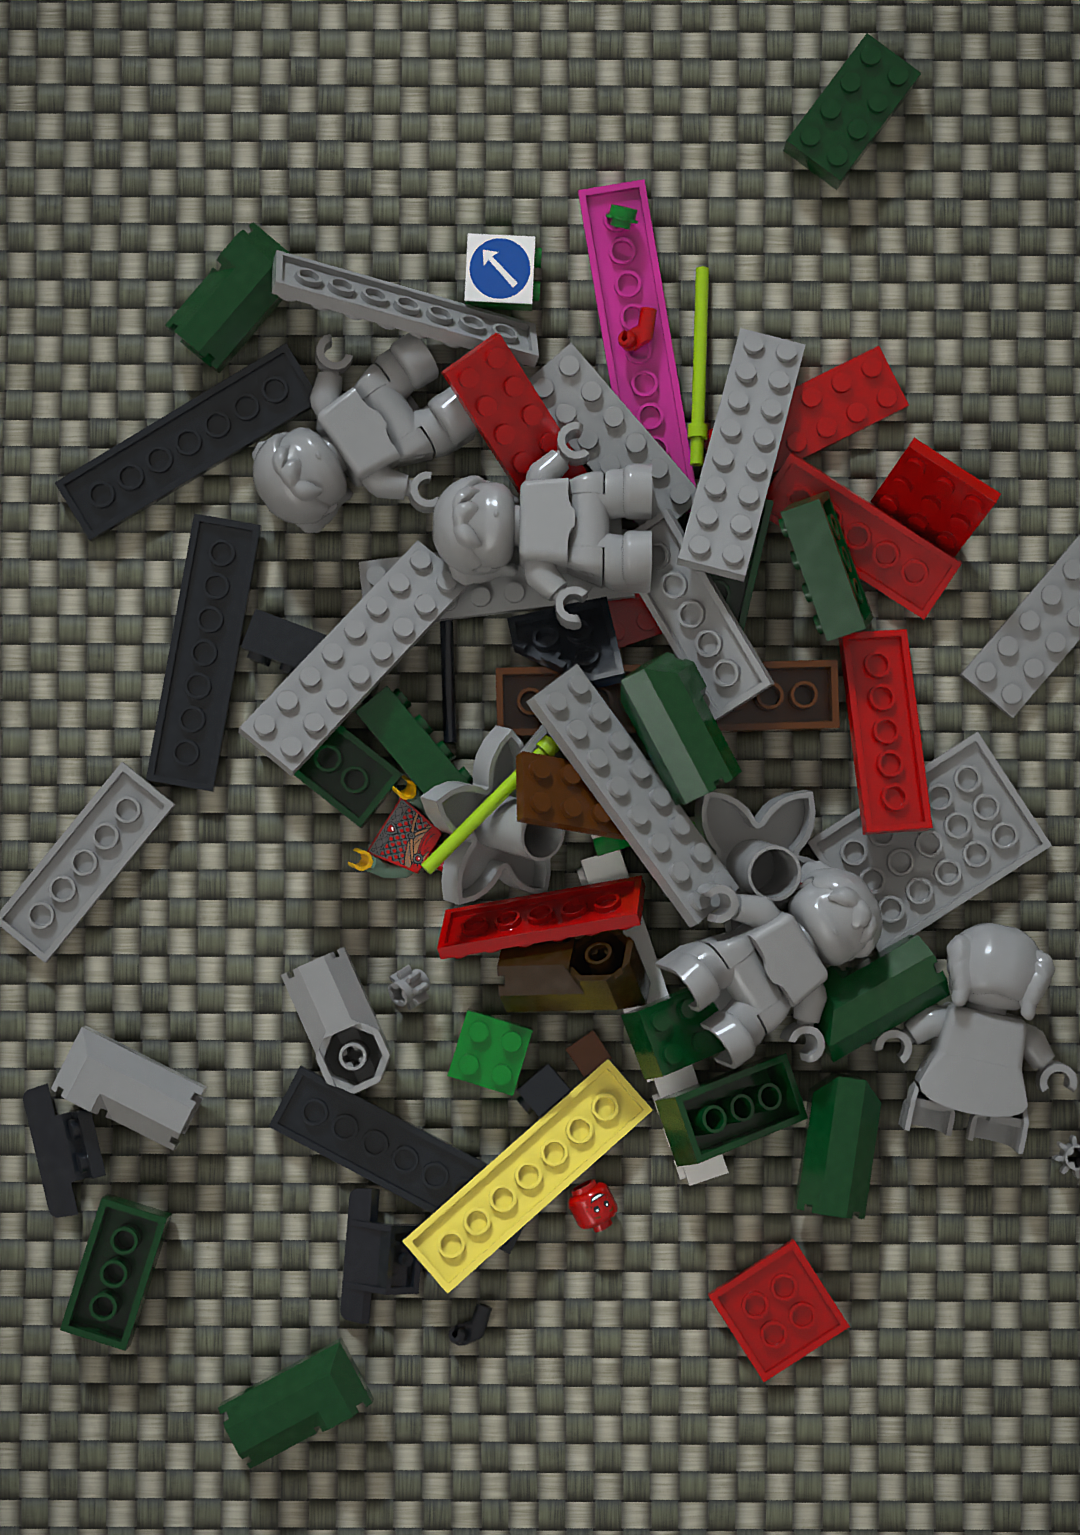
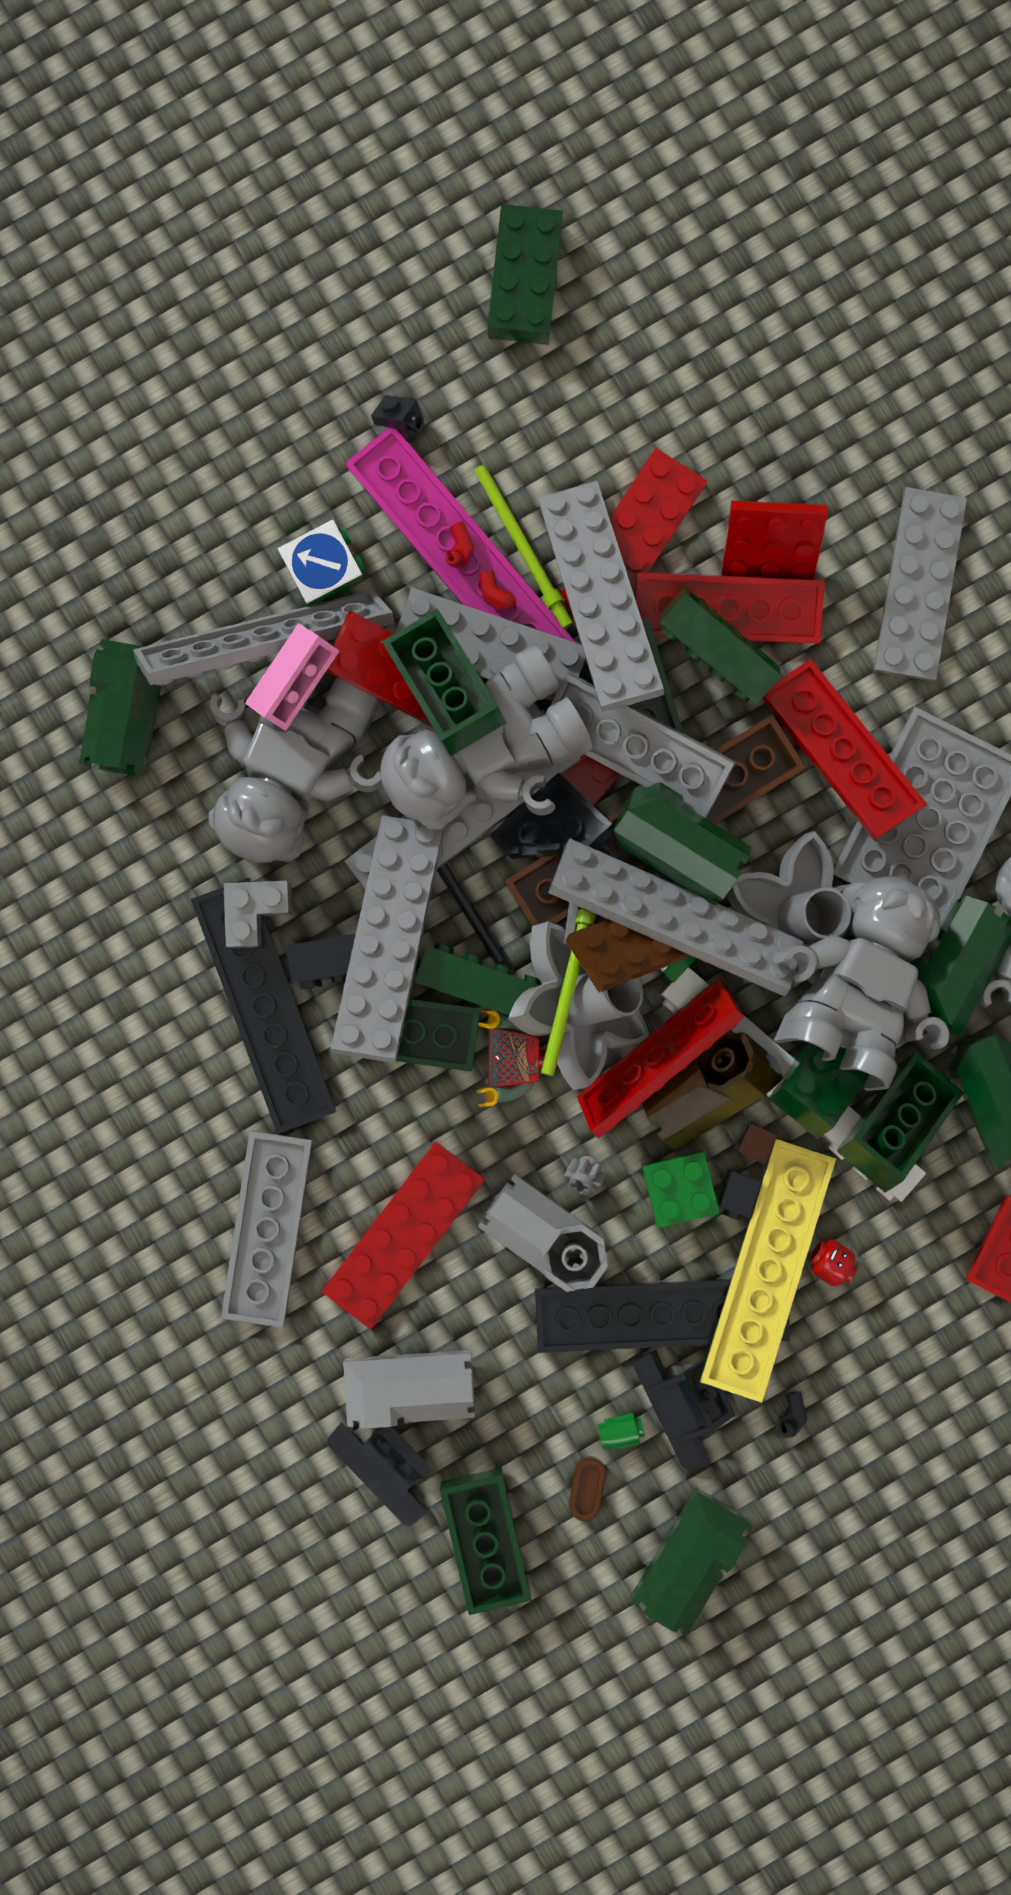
camera: 25 degrees left, 0 degrees up
black plate [55,343,313,542] -> none
green plate [605,204,638,230] -> none
none -> light grey brick [224,881,292,948]
none -> bright pink brick [245,623,339,731]
none -> red plate [321,1141,485,1330]
none -> black bracket [371,395,425,443]
none -> dark green brick [382,608,506,756]
none -> red arm [479,570,516,611]
none -> reddish brown tile [569,1456,606,1521]
none -> green brick [597,1413,645,1451]

